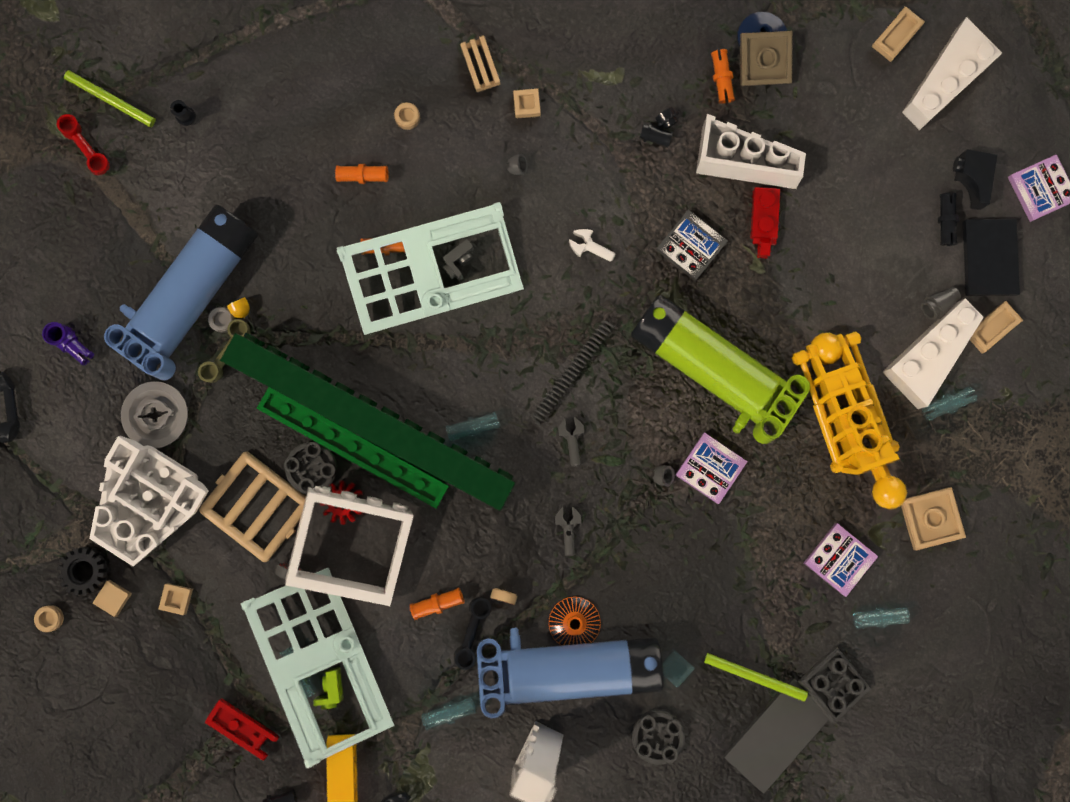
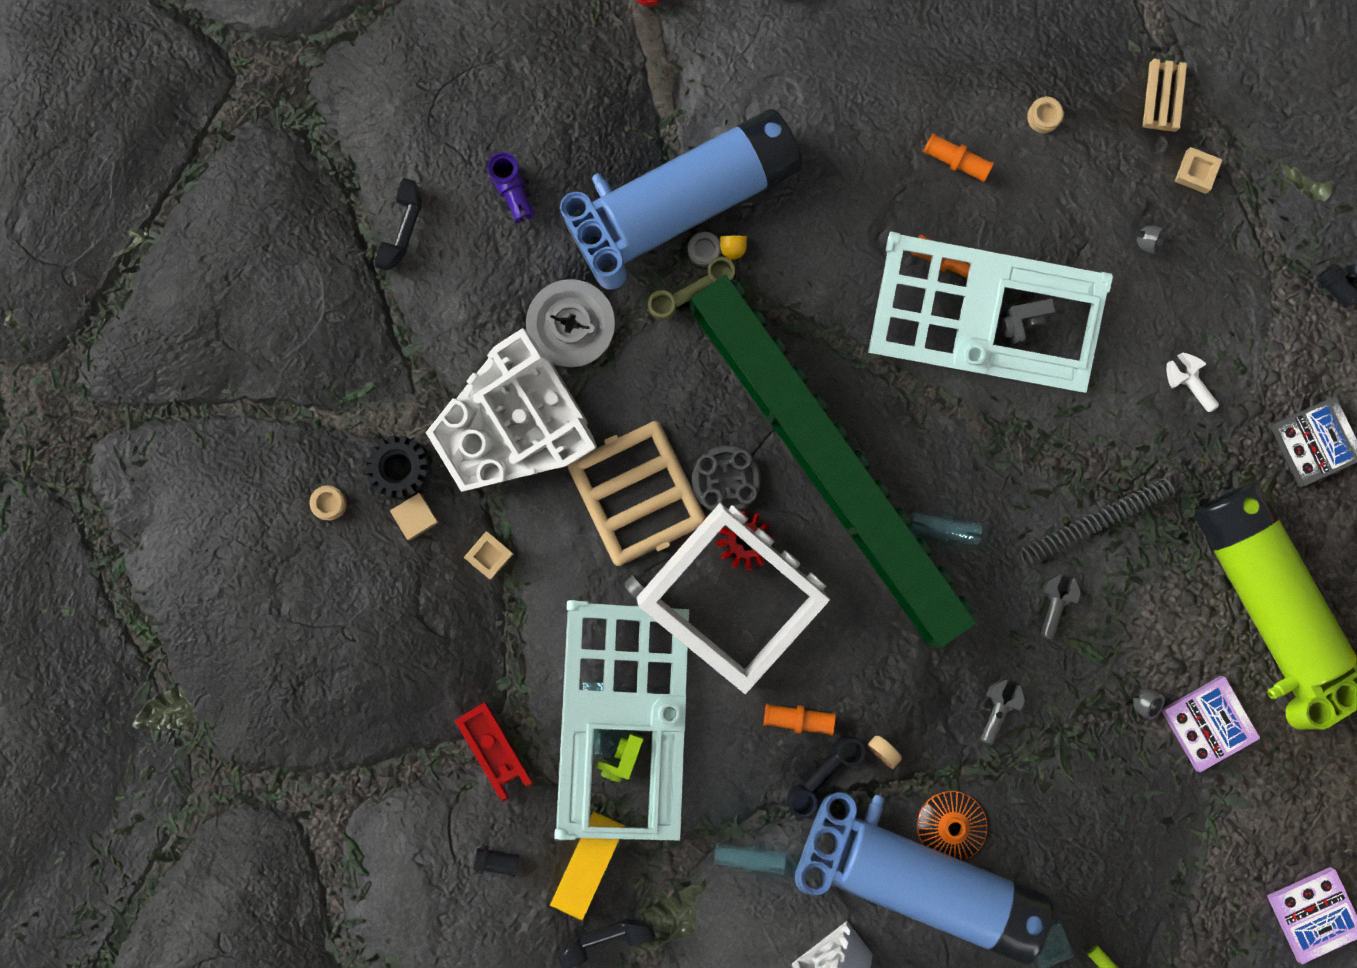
camera: 25 degrees right, 0 degrees up
green plate [256,387,449,509] -> none

